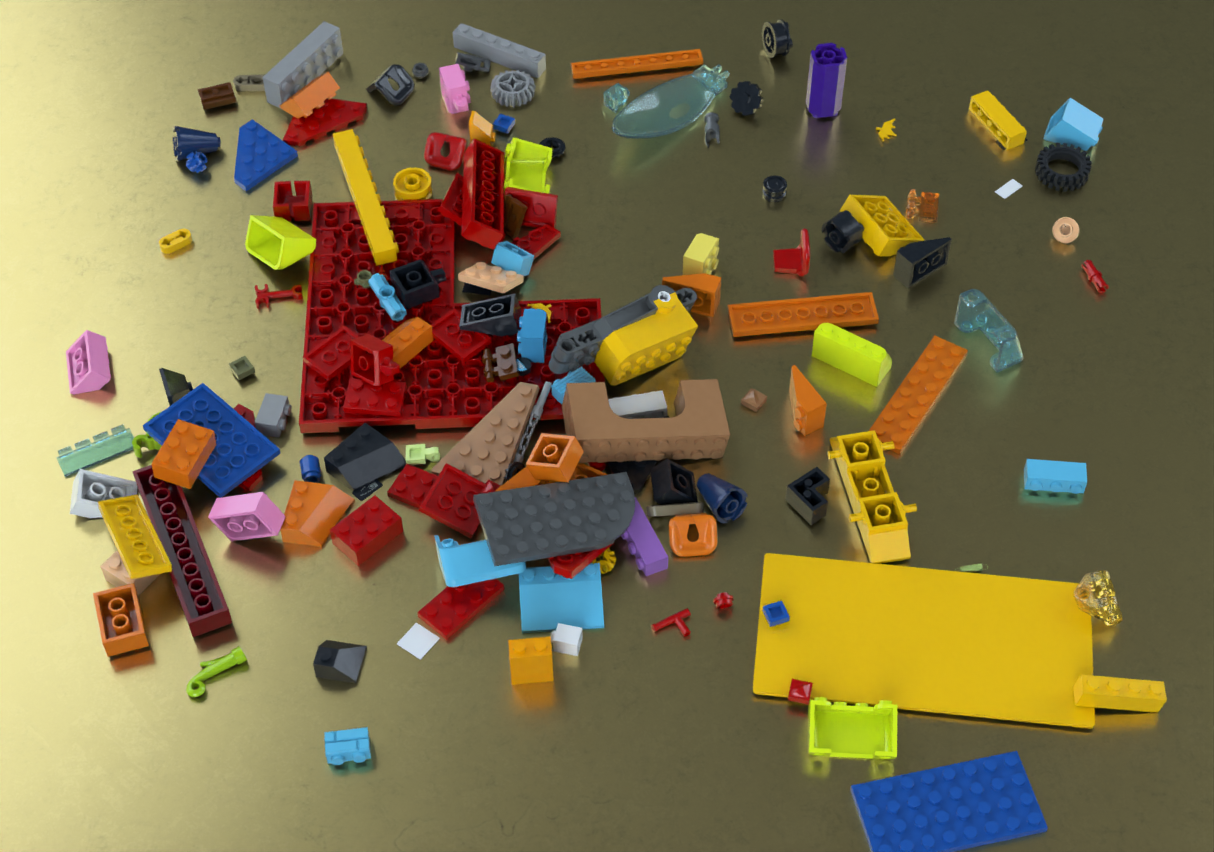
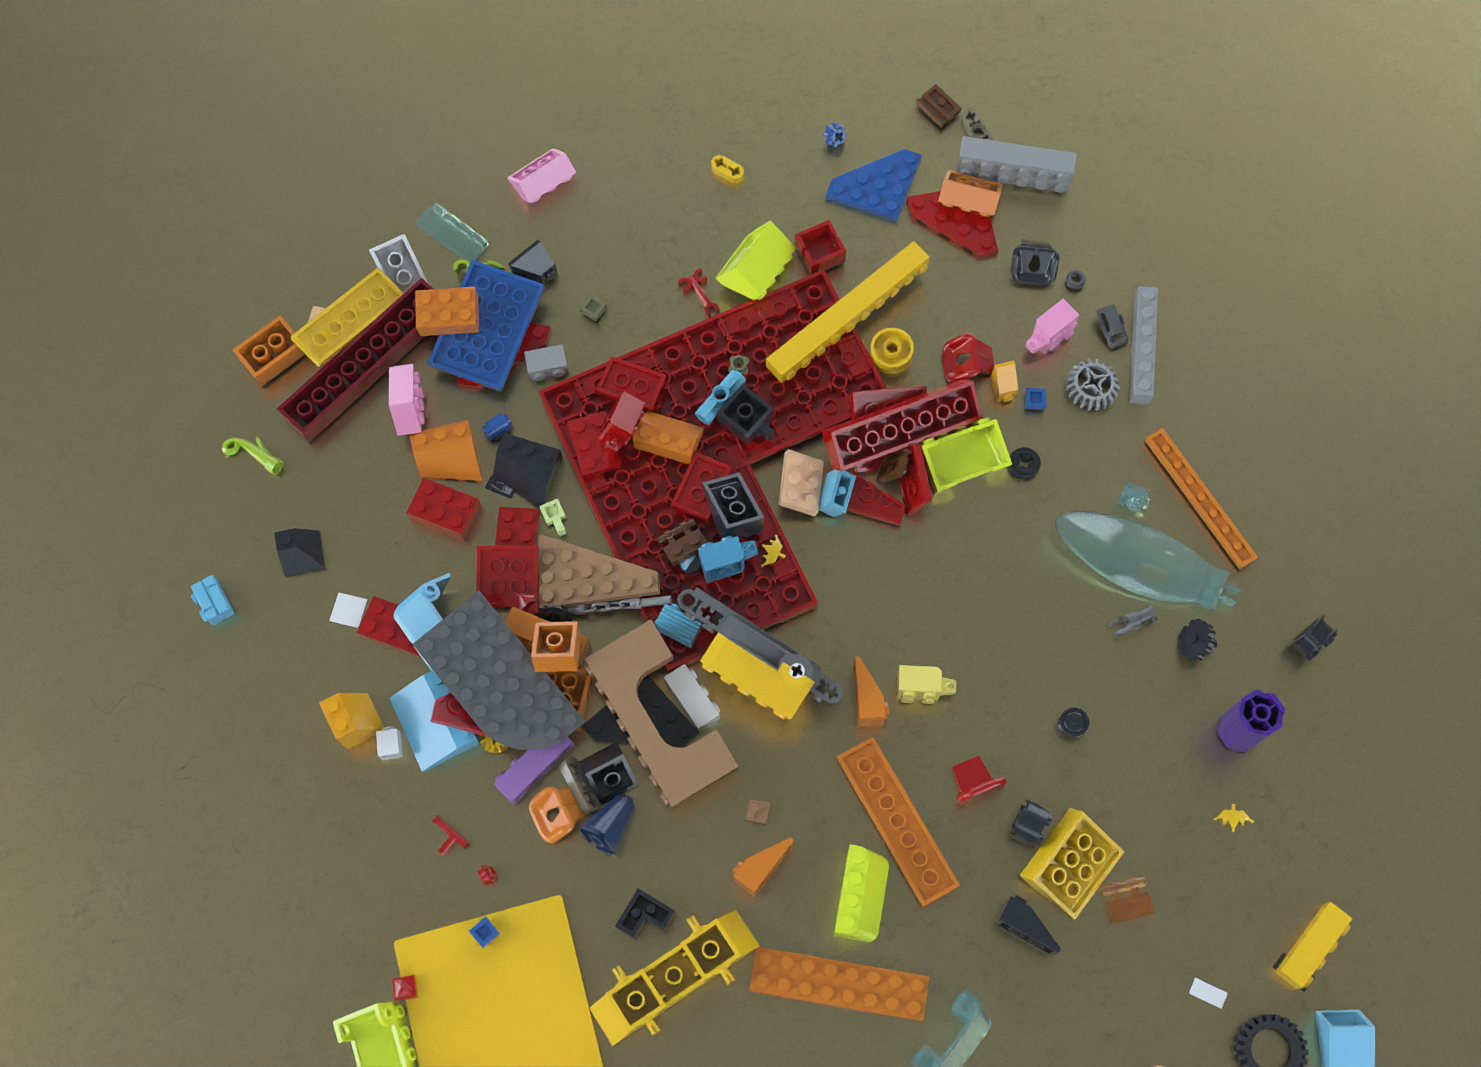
camera: 70 degrees right, 20 degrees up
dark blue cone [173,126,221,161] -> none

